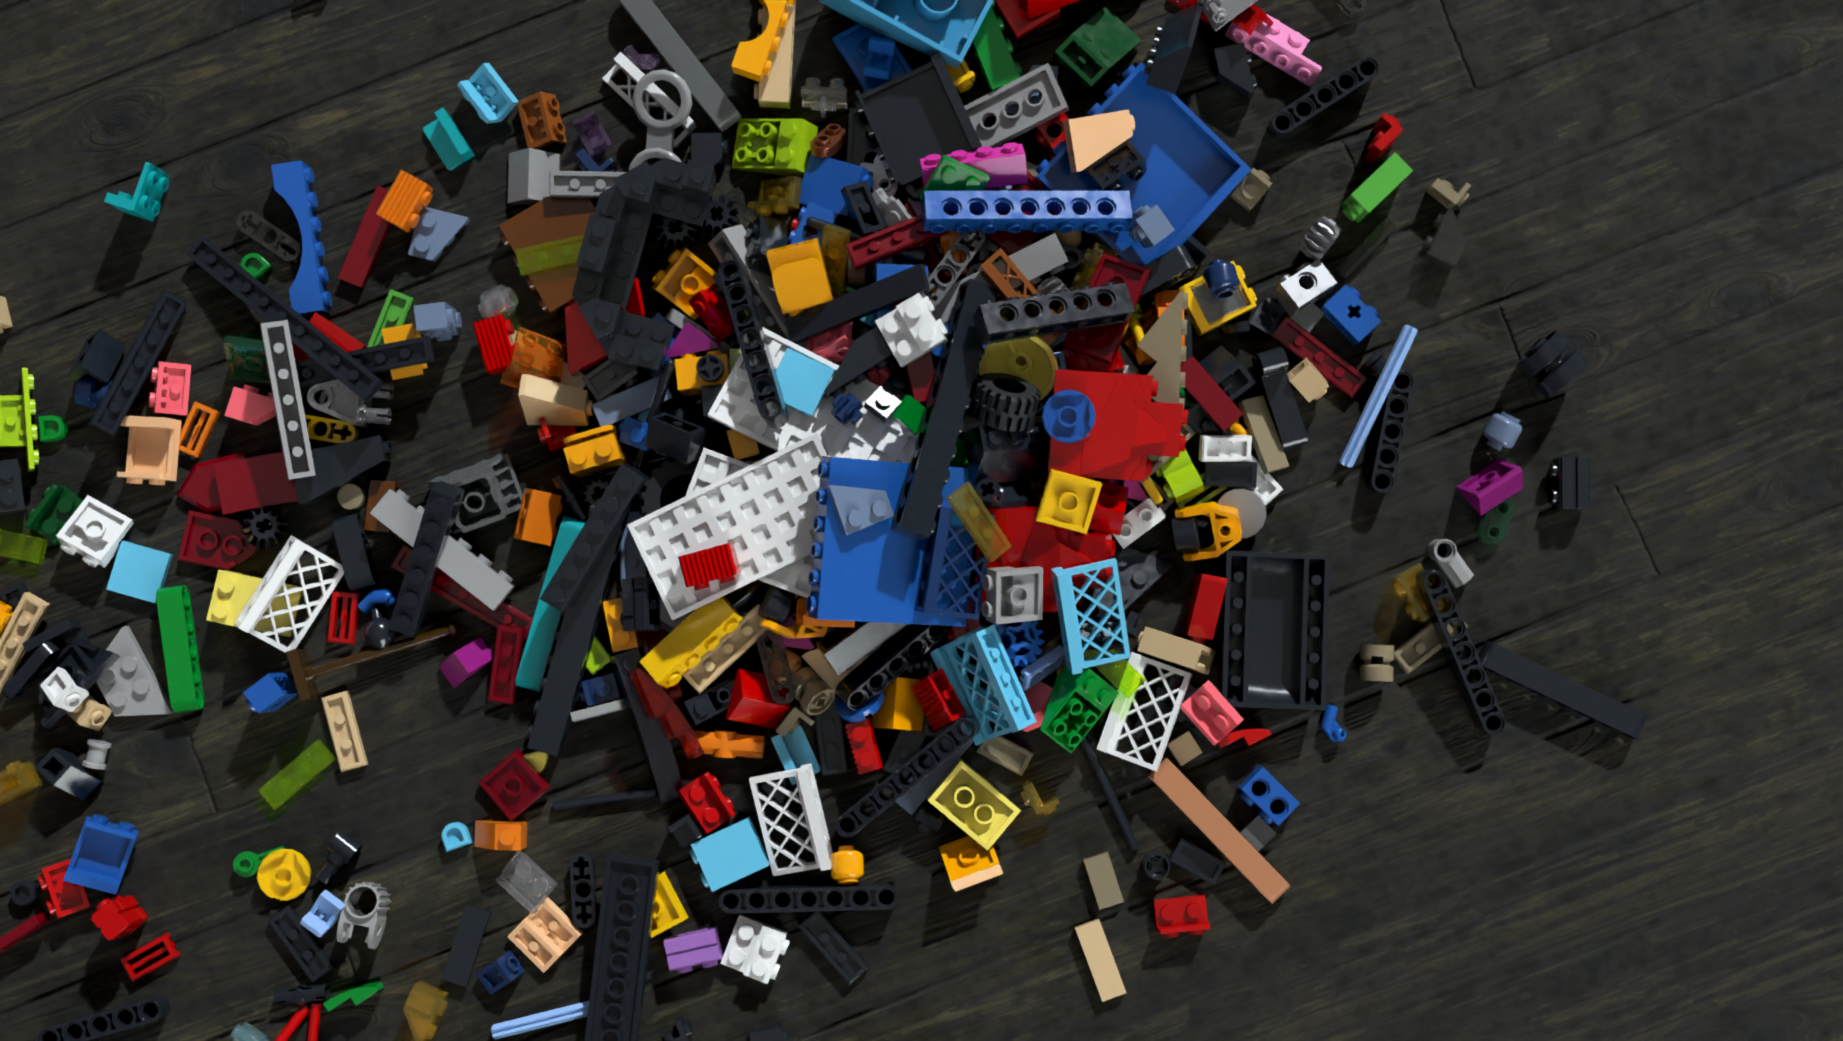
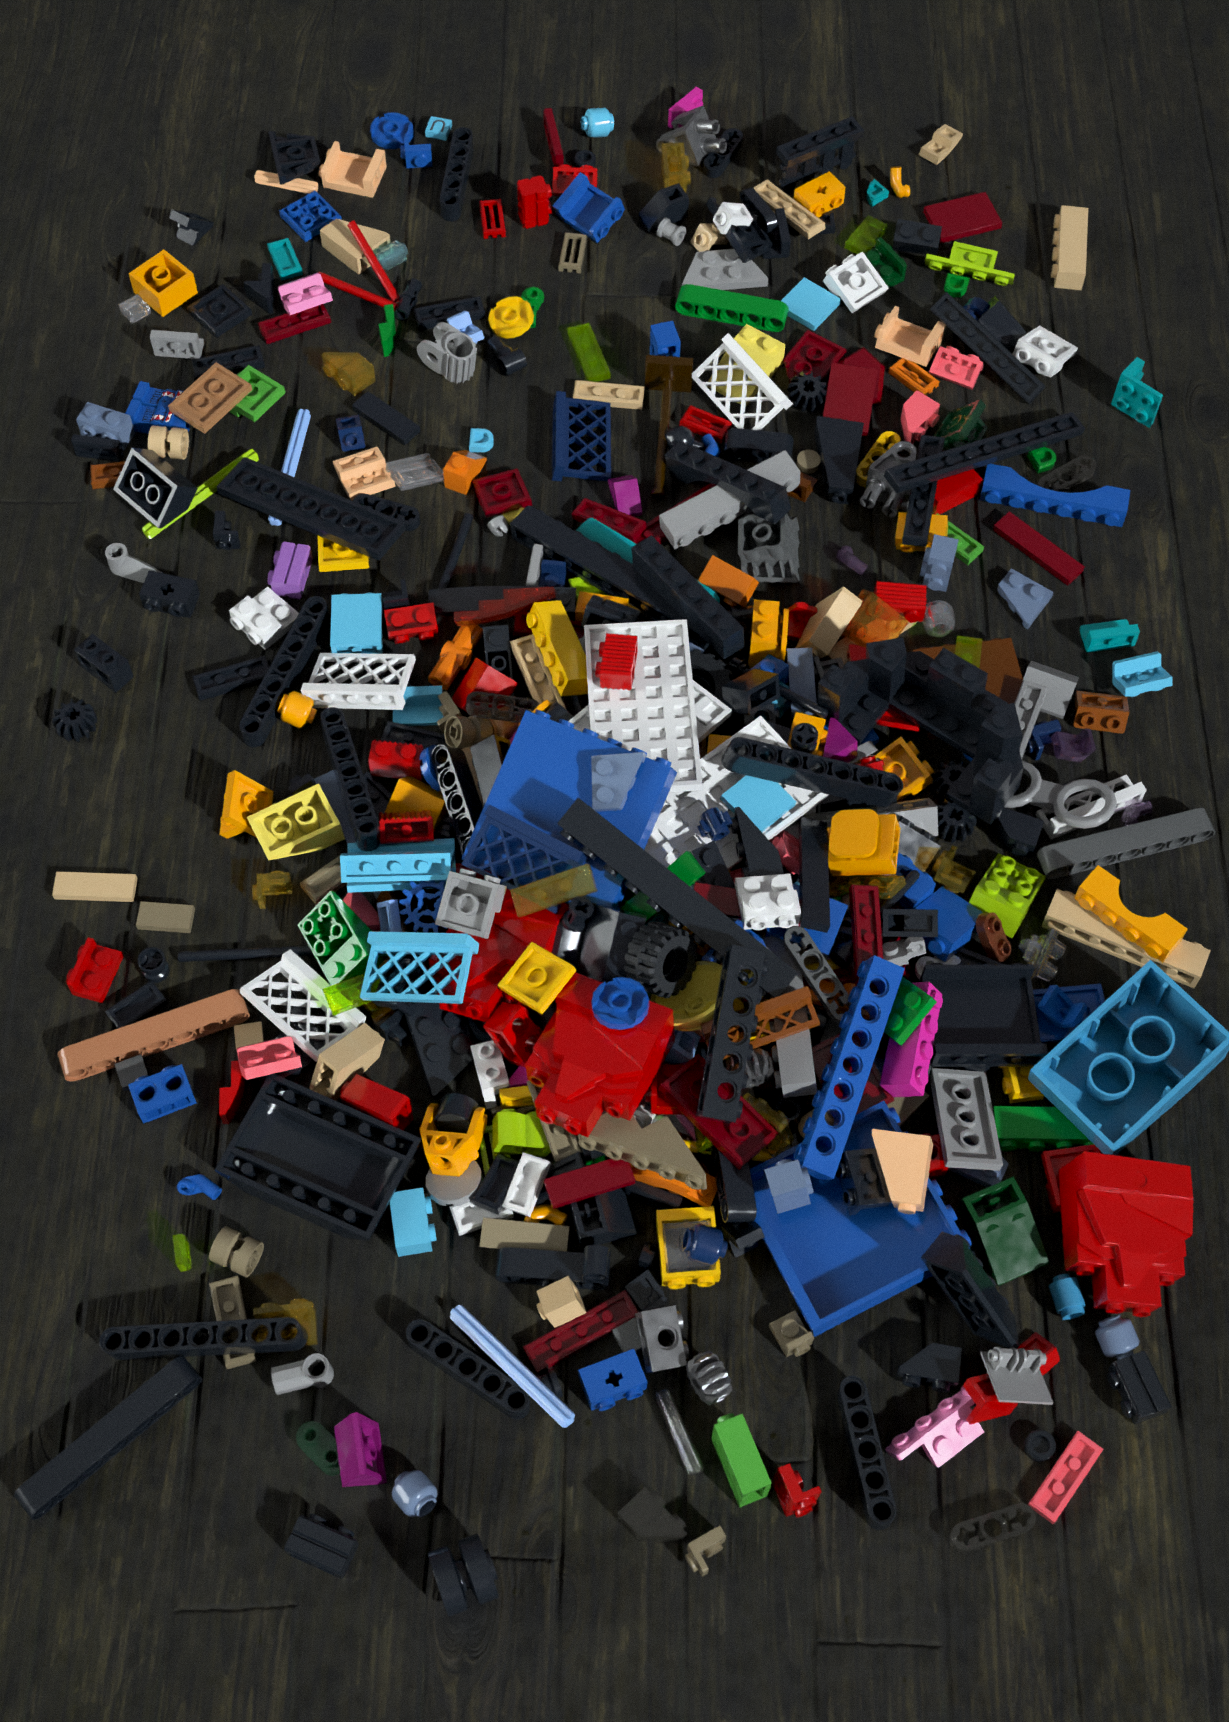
camera: 110 degrees right, 25 degrees down
light grey brick [259,320,316,480] -> none
orange brick [376,170,433,233] -> none
none -> clear neon green tile [173,1234,192,1272]
none -> medium azure brick [390,1187,437,1257]
none -> light grey hinge [487,515,509,537]
none -> dark blue fence [552,391,611,481]
none -> dark tan tile [559,233,587,273]
none -> clear purple arm [837,545,868,575]
none -> white plate [1013,326,1078,377]

